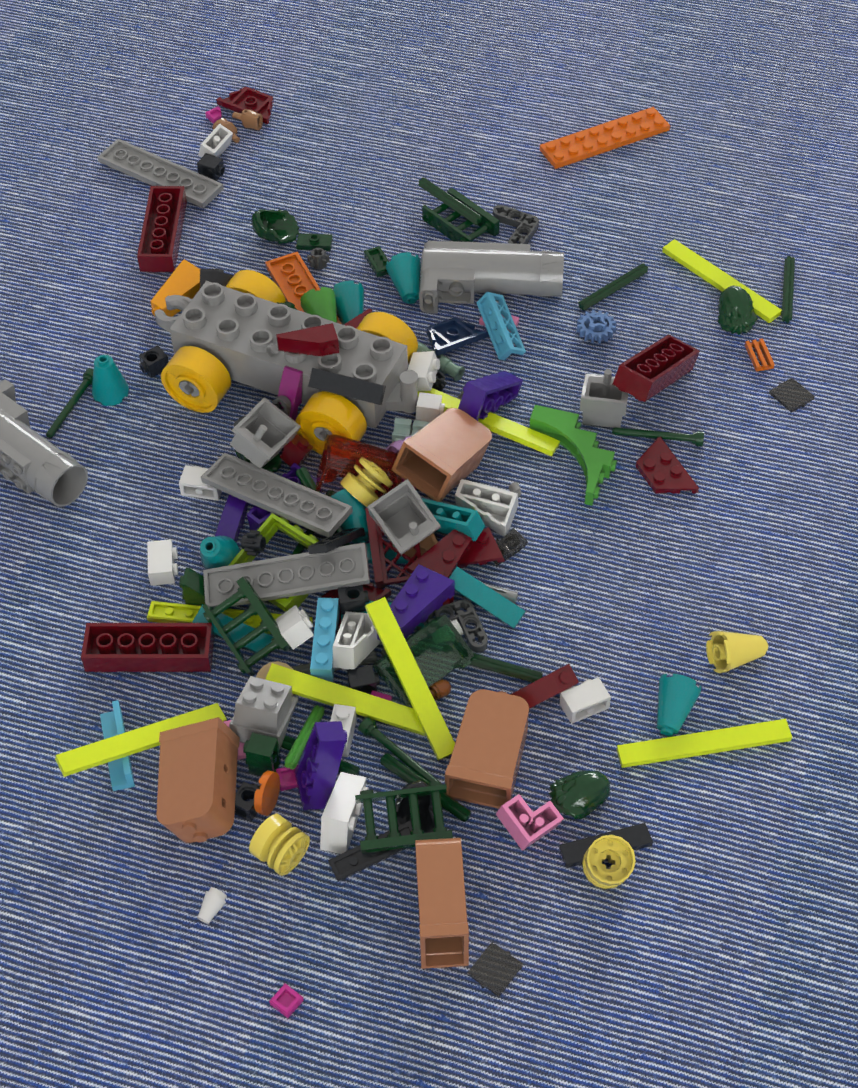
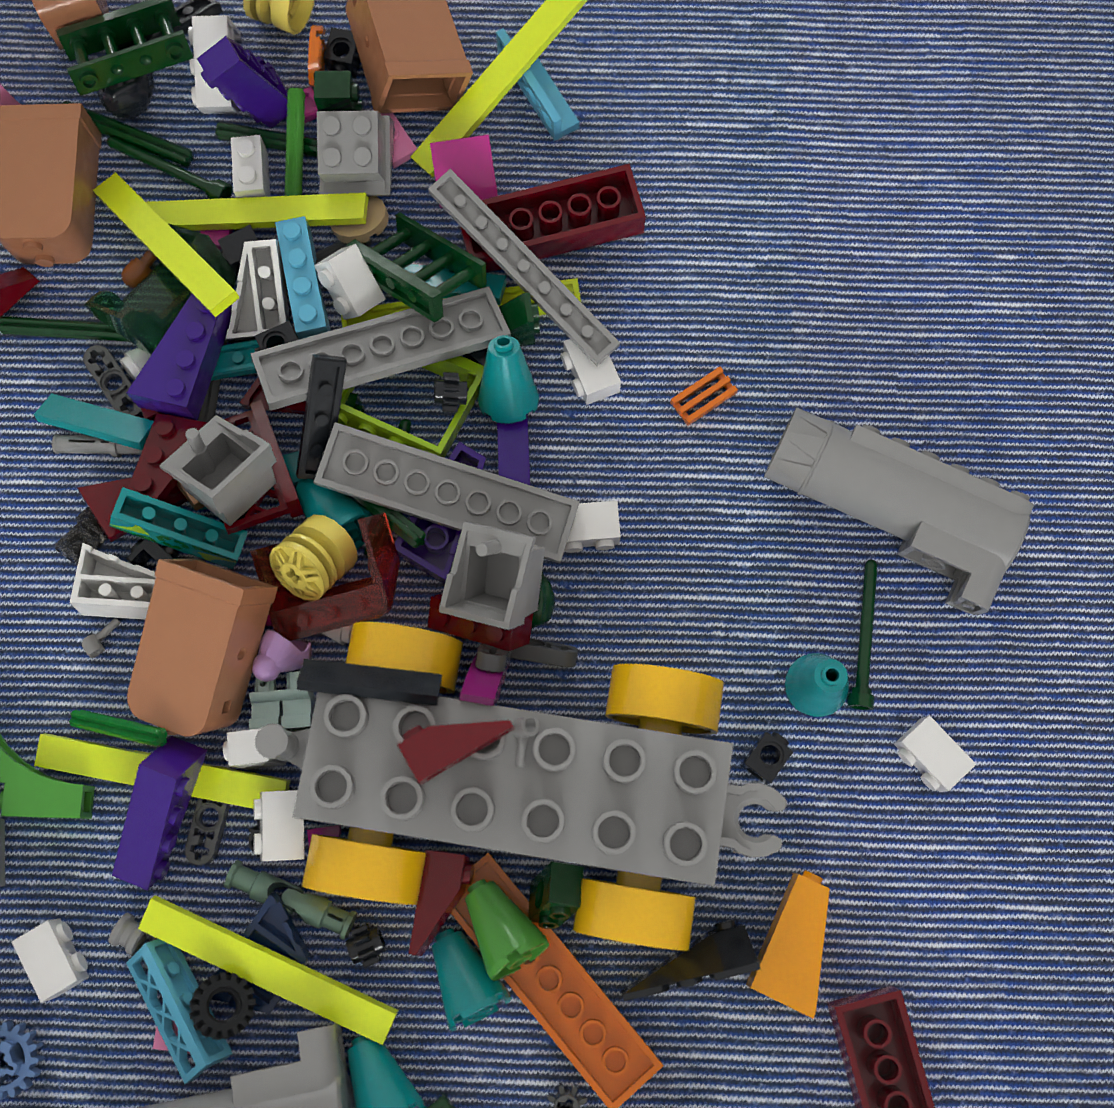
camera: 165 degrees right, 25 degrees up
none -> white brick [11,919,89,1002]
none -> green axle [69,710,168,747]
none -> light grey wheel [108,913,149,956]
none -> neon yellow tile [138,895,398,1045]
none -> black tyre [189,972,256,1040]
none -> light grey plate [428,169,620,366]
none -> dark pink slope [430,134,498,208]
none -> orange tile [670,366,738,426]
none -> white brick [894,715,976,792]

